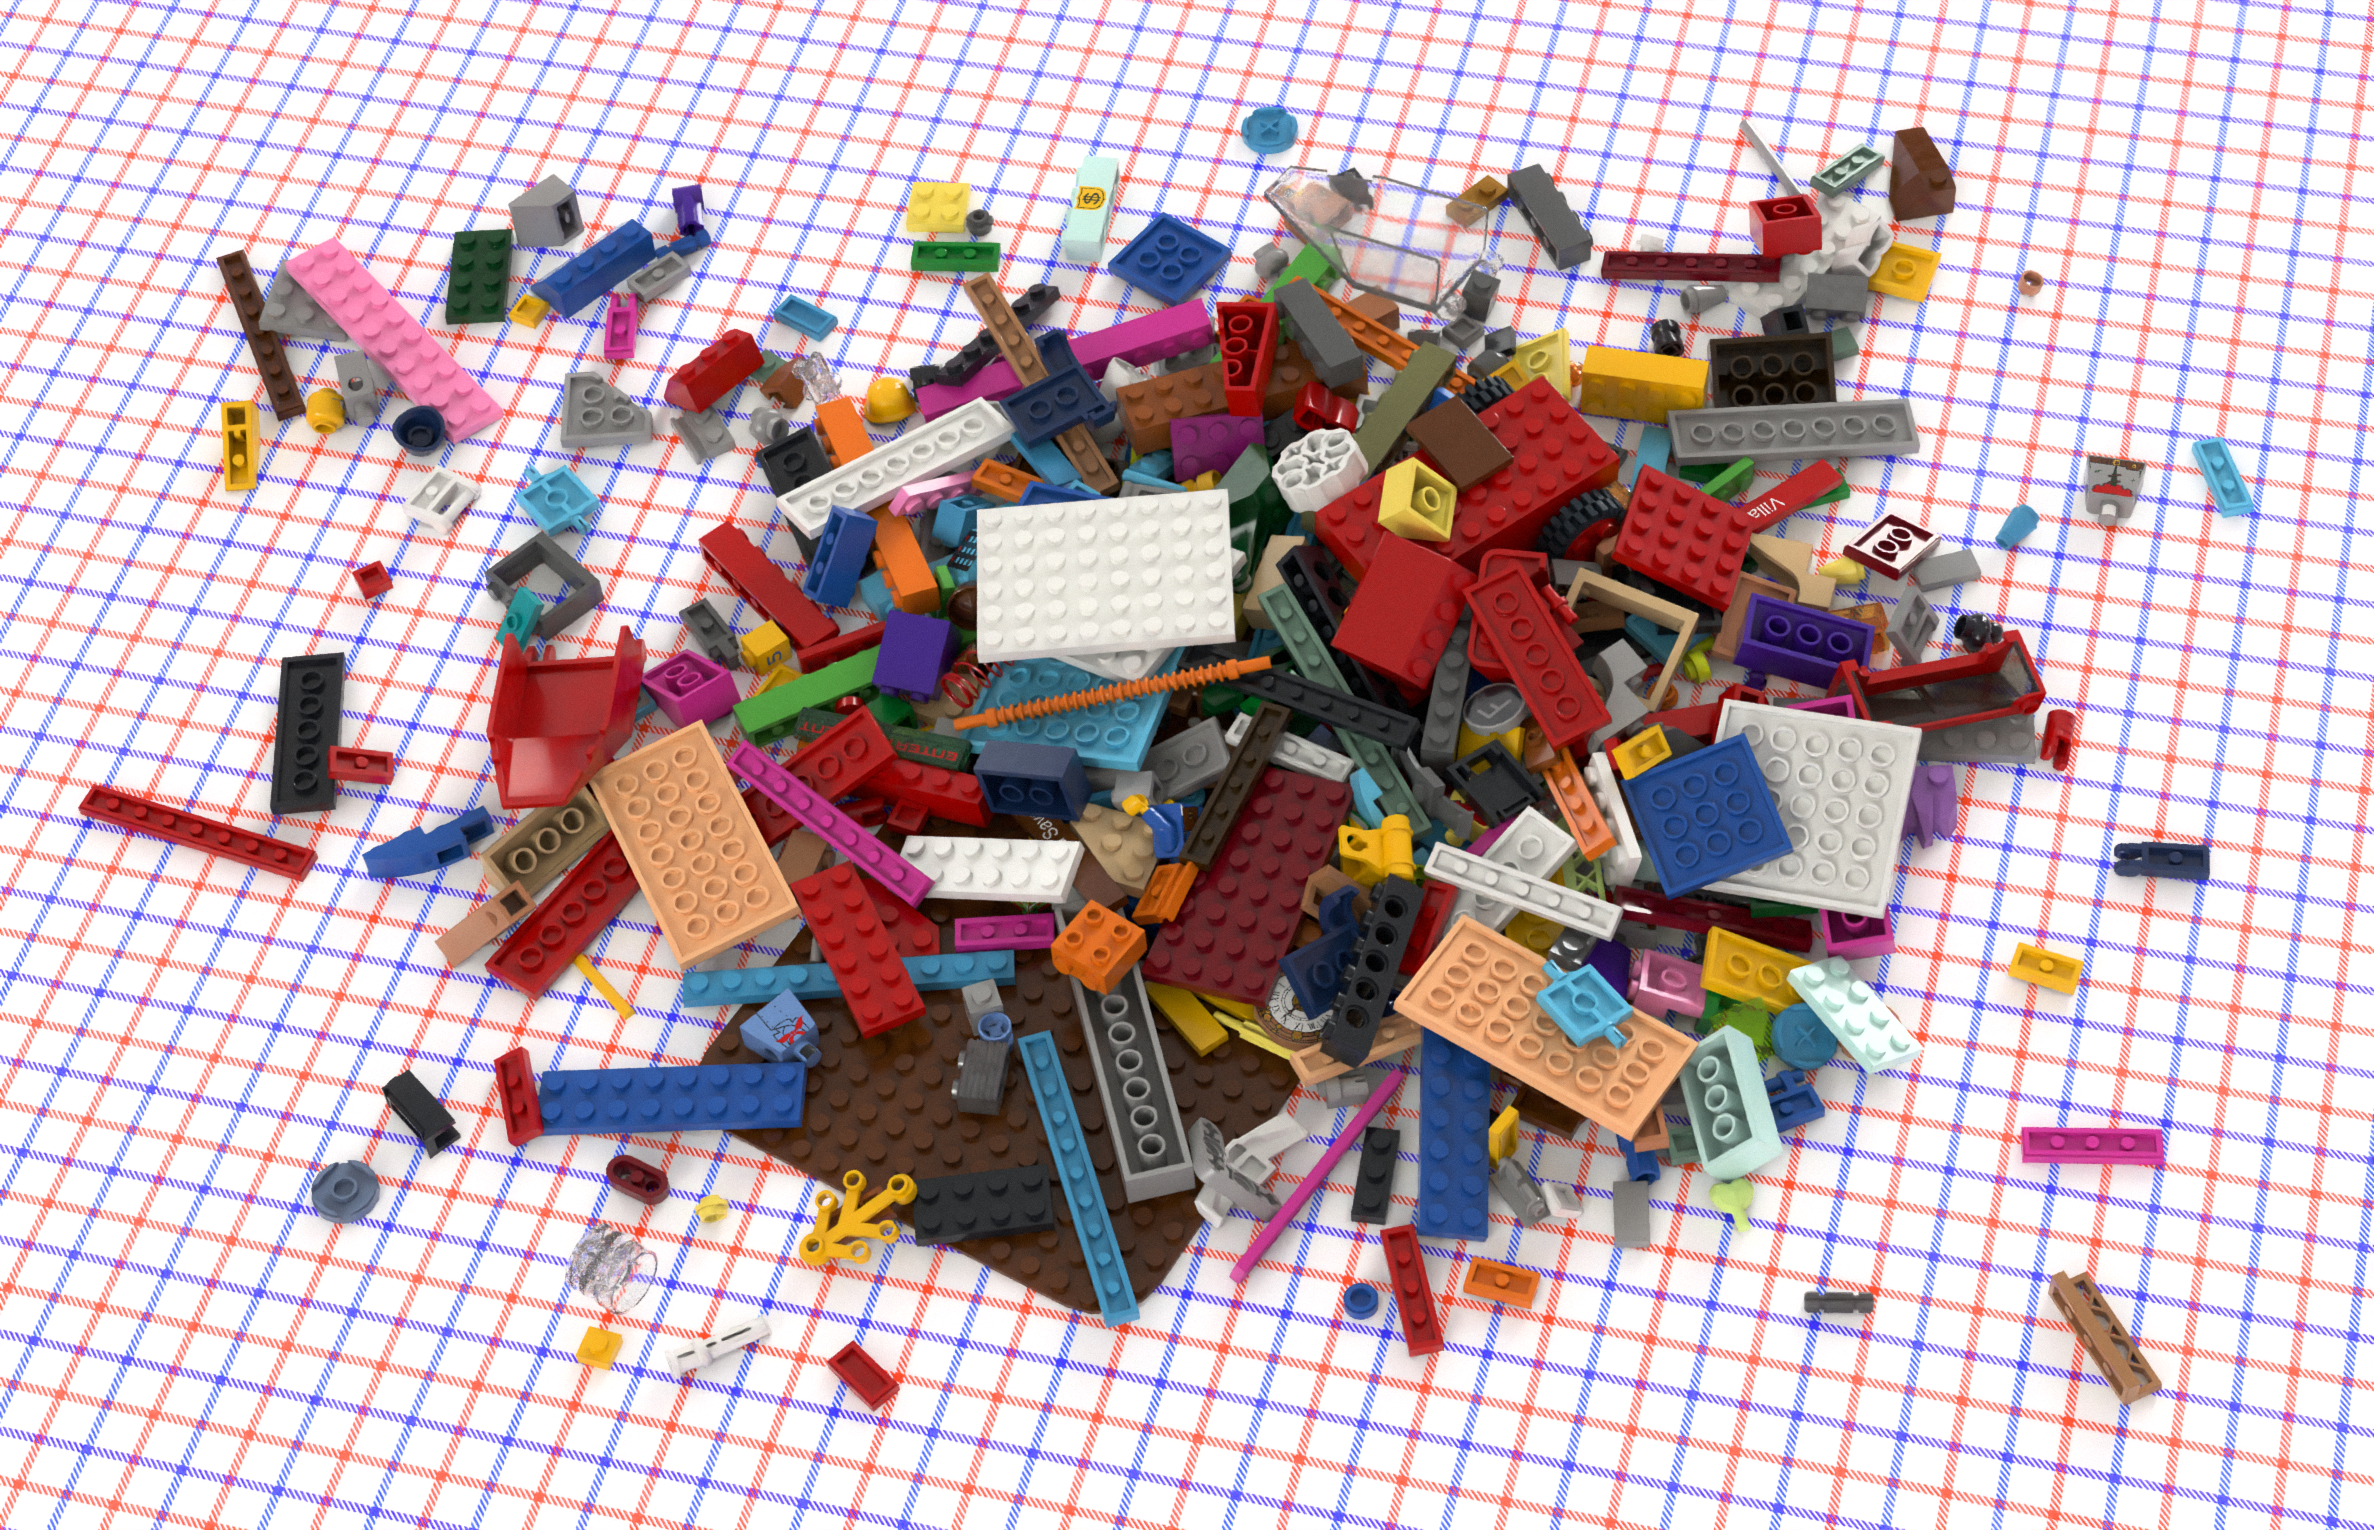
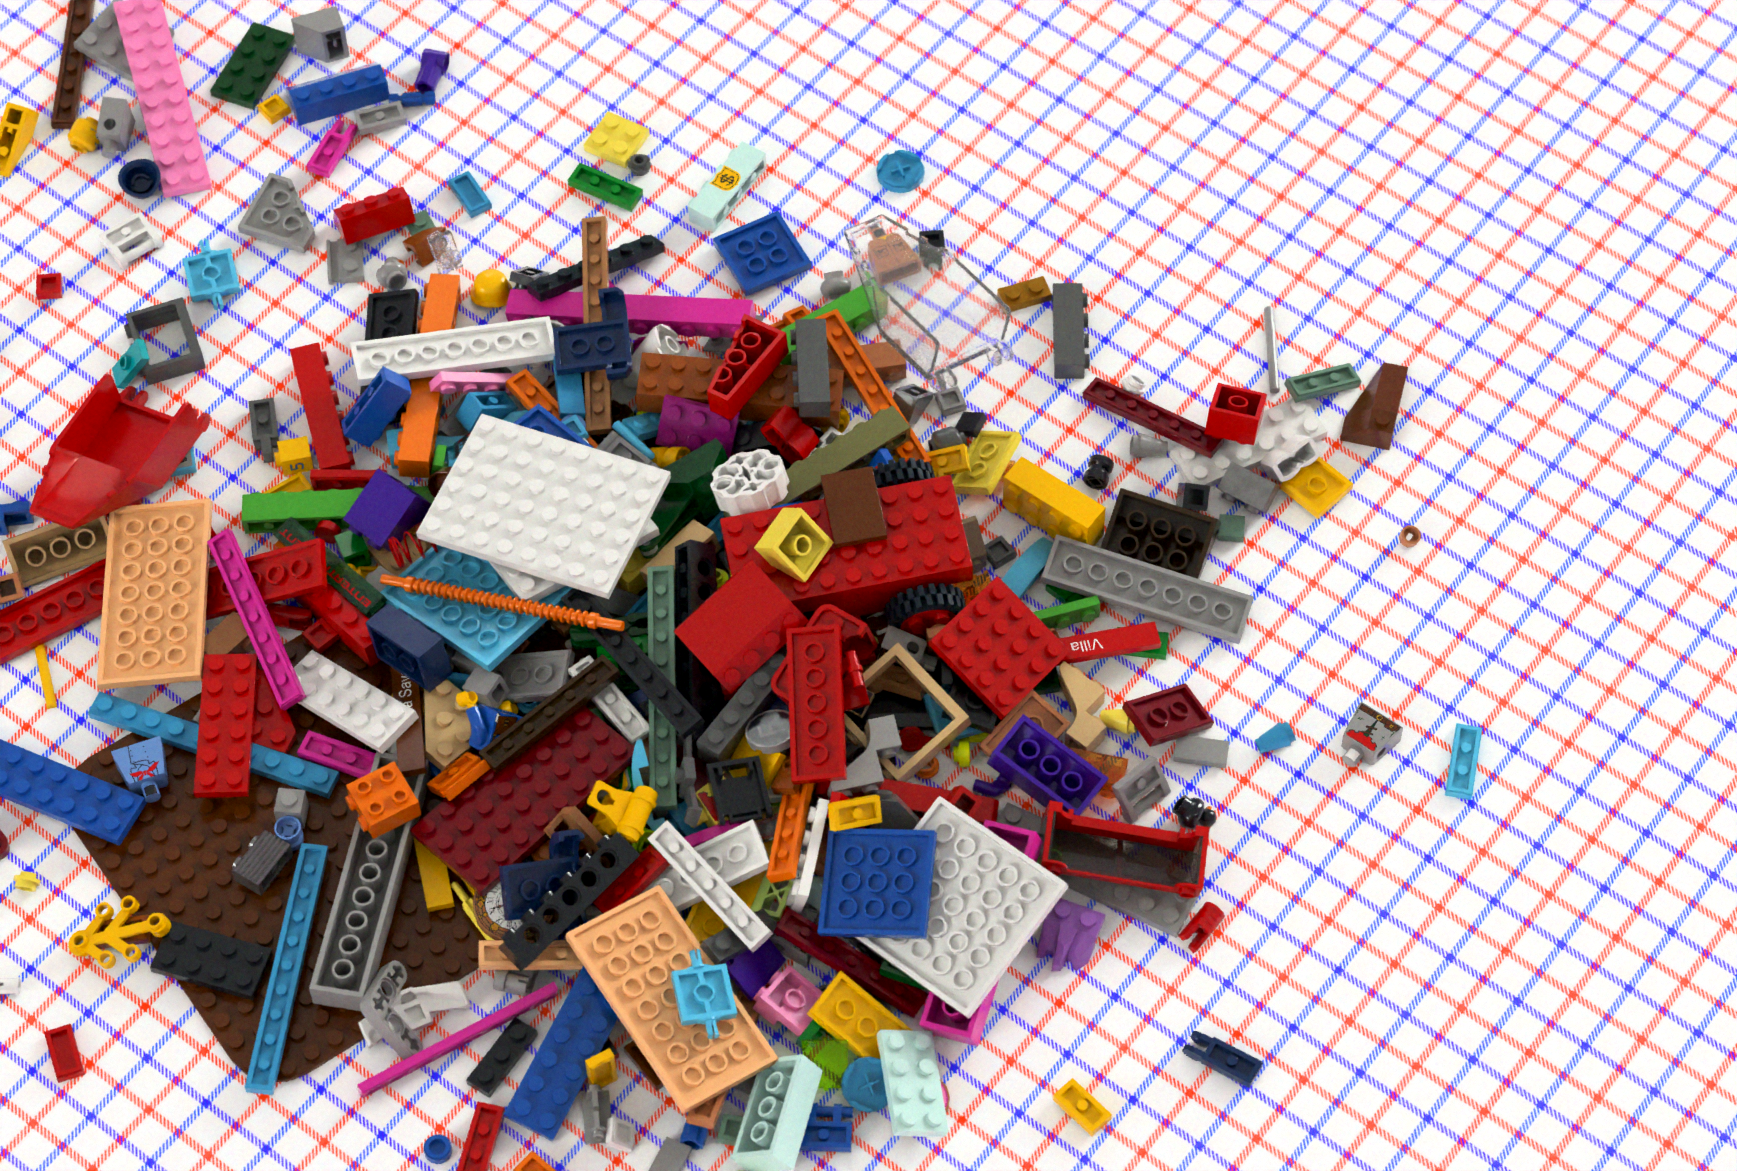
camera: 20 degrees right, 5 degrees up
dark pink slope [641,649,742,729] -> none
dark grey brick [1458,269,1501,323] -> none

